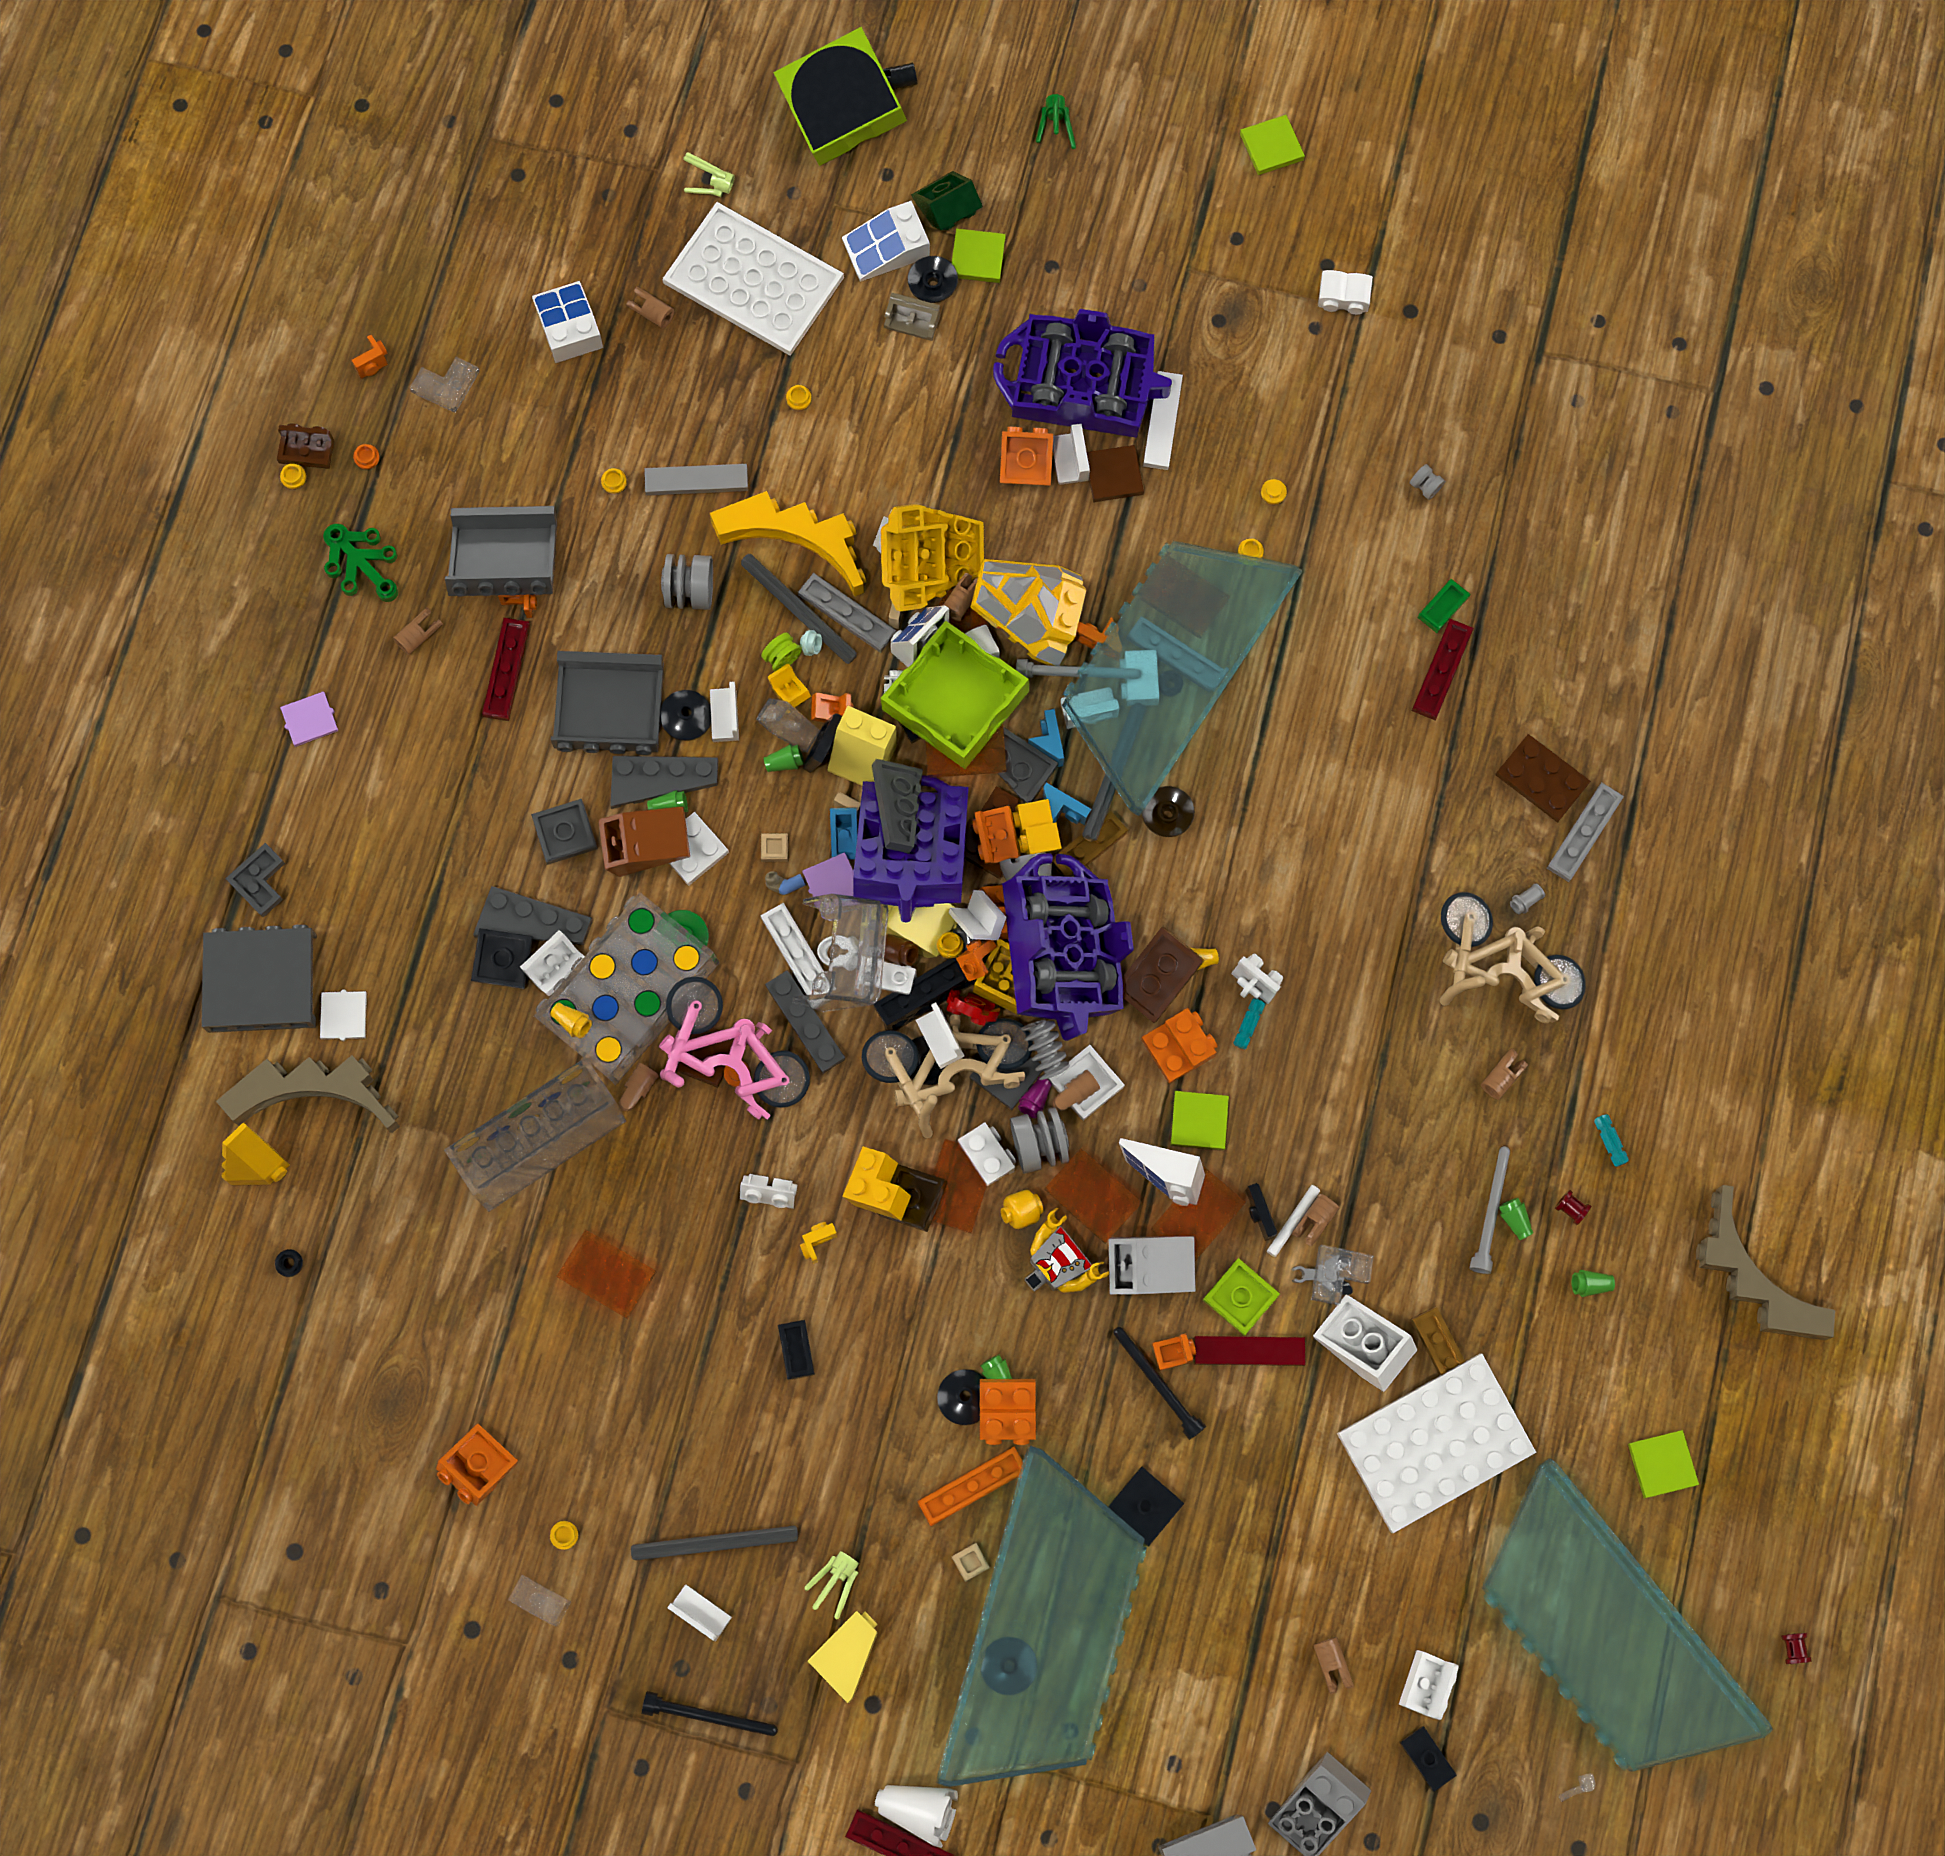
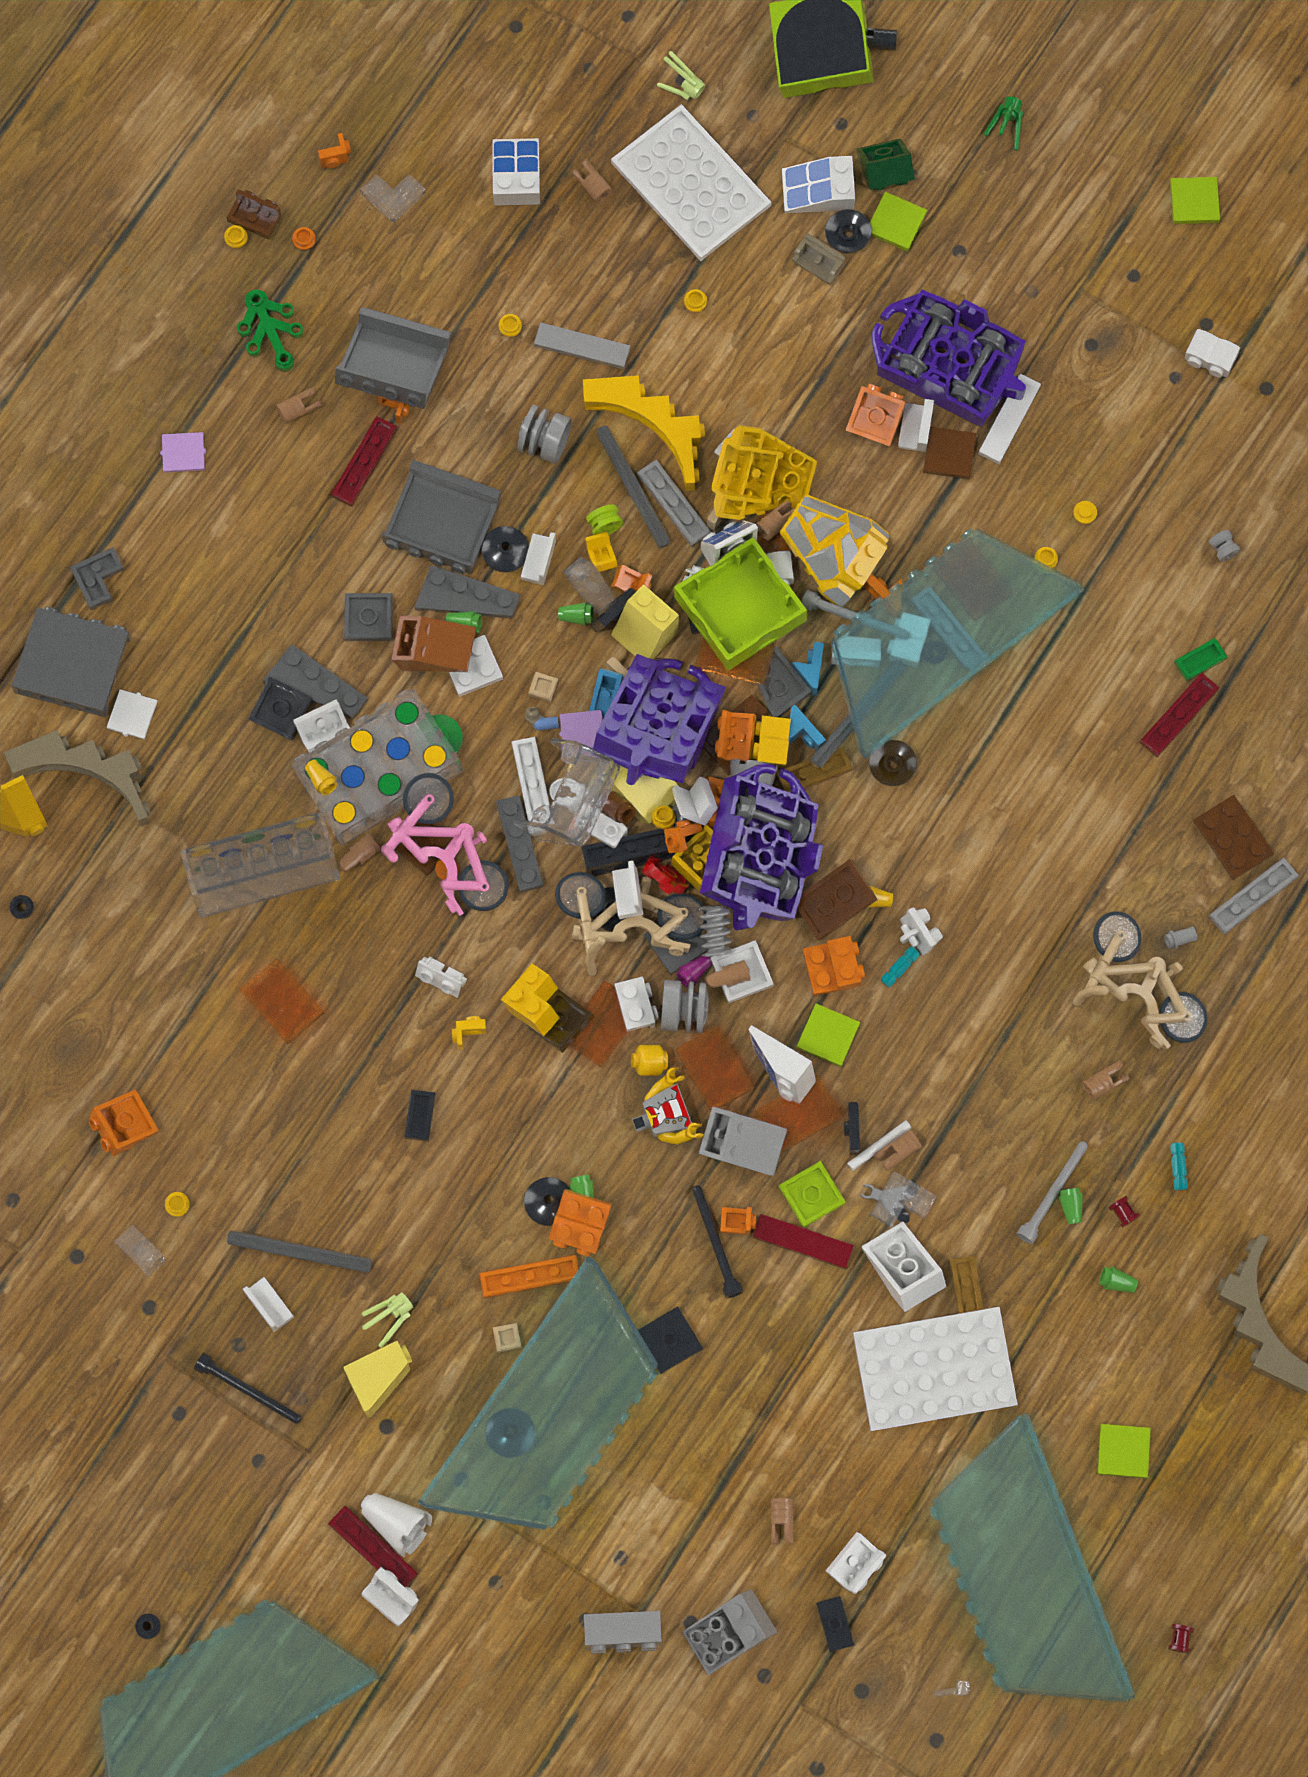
camera: 20 degrees right, 0 degrees up
light aqua plate [800,630,822,656] -> none
dark grey wing [872,759,923,853] -> none

